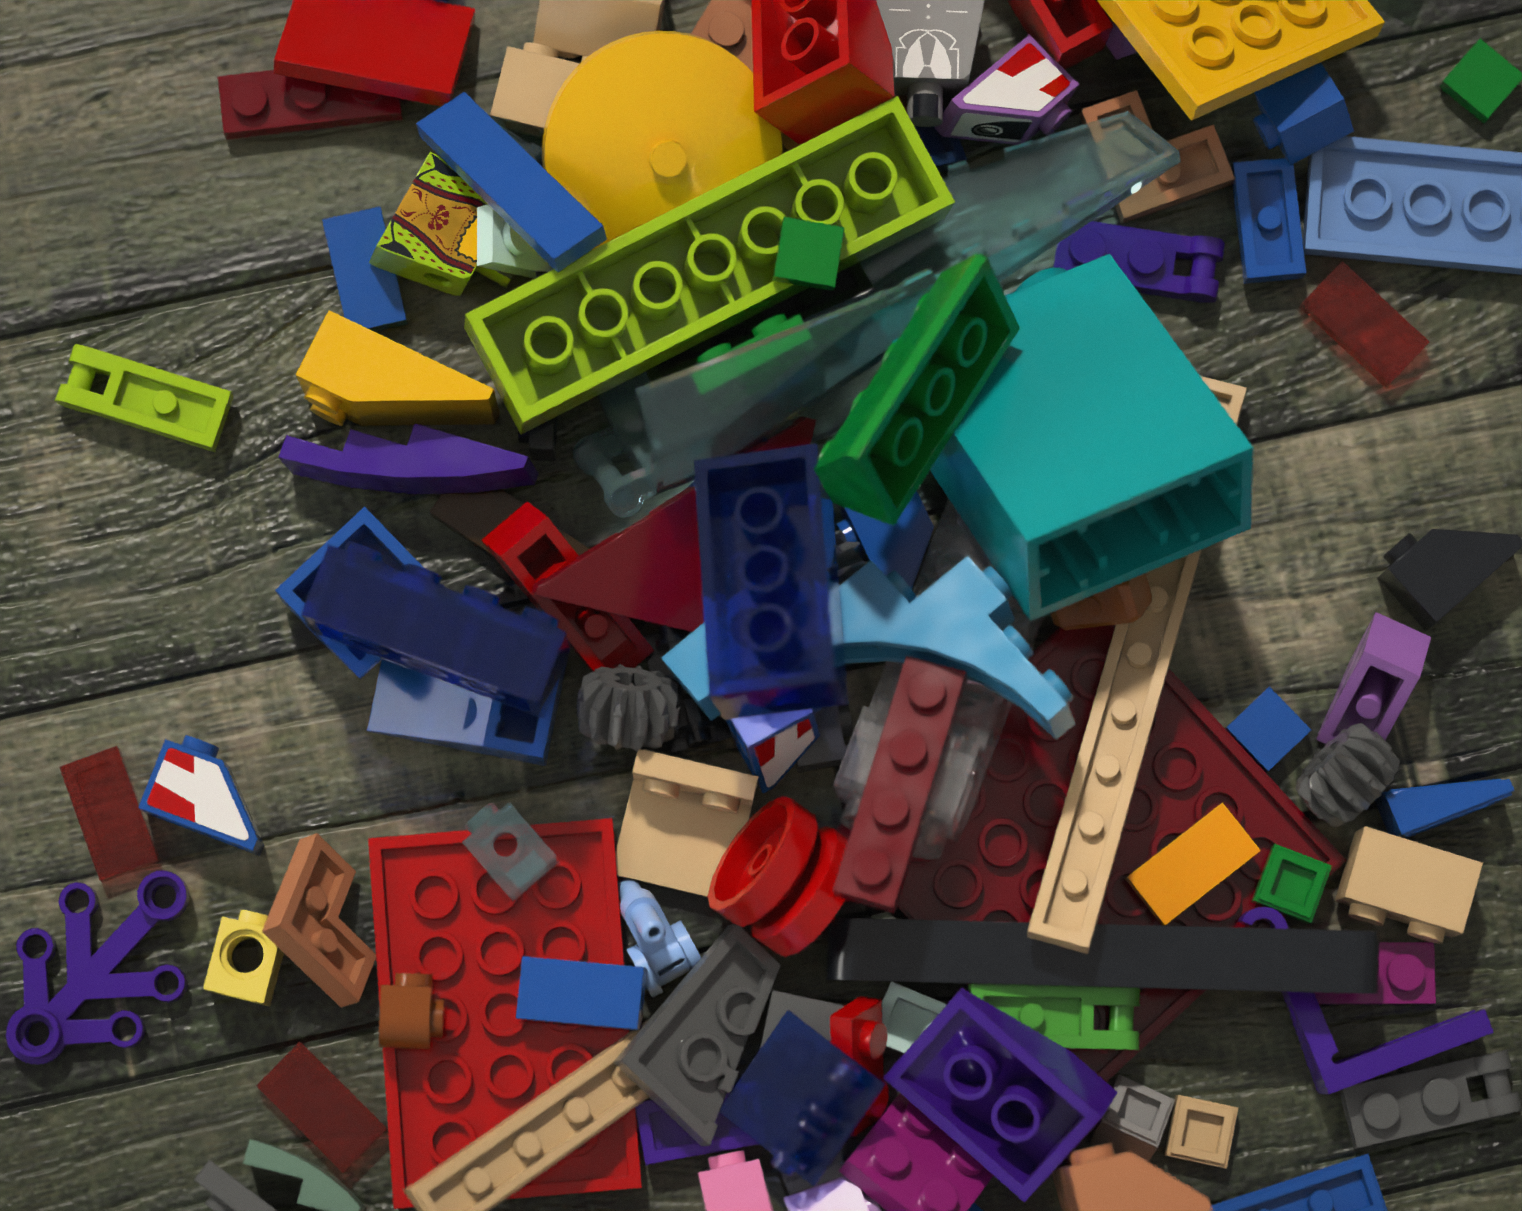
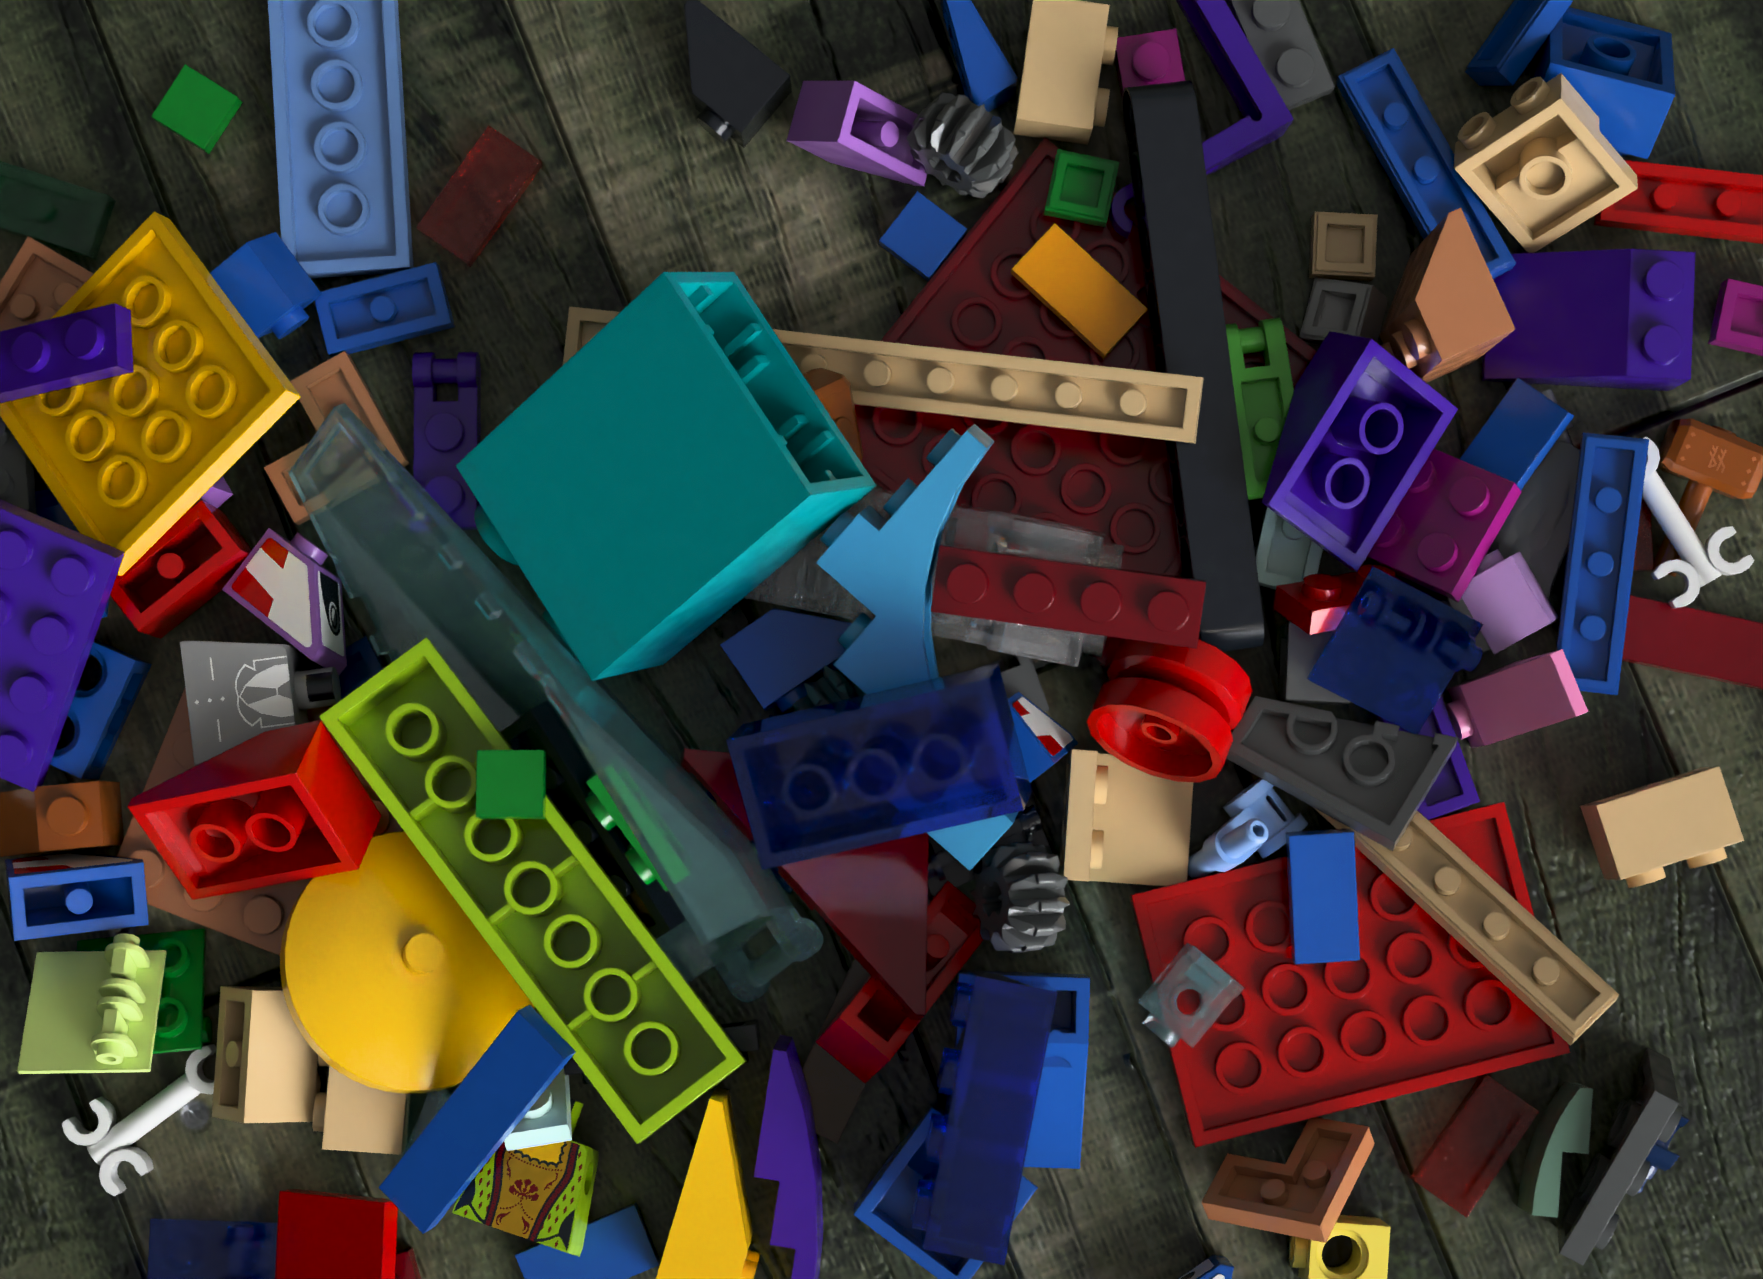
camera: 95 degrees left, 5 degrees up
dark orange plate [379,973,444,1049] -> none
green slope [814,254,1020,526] -> none

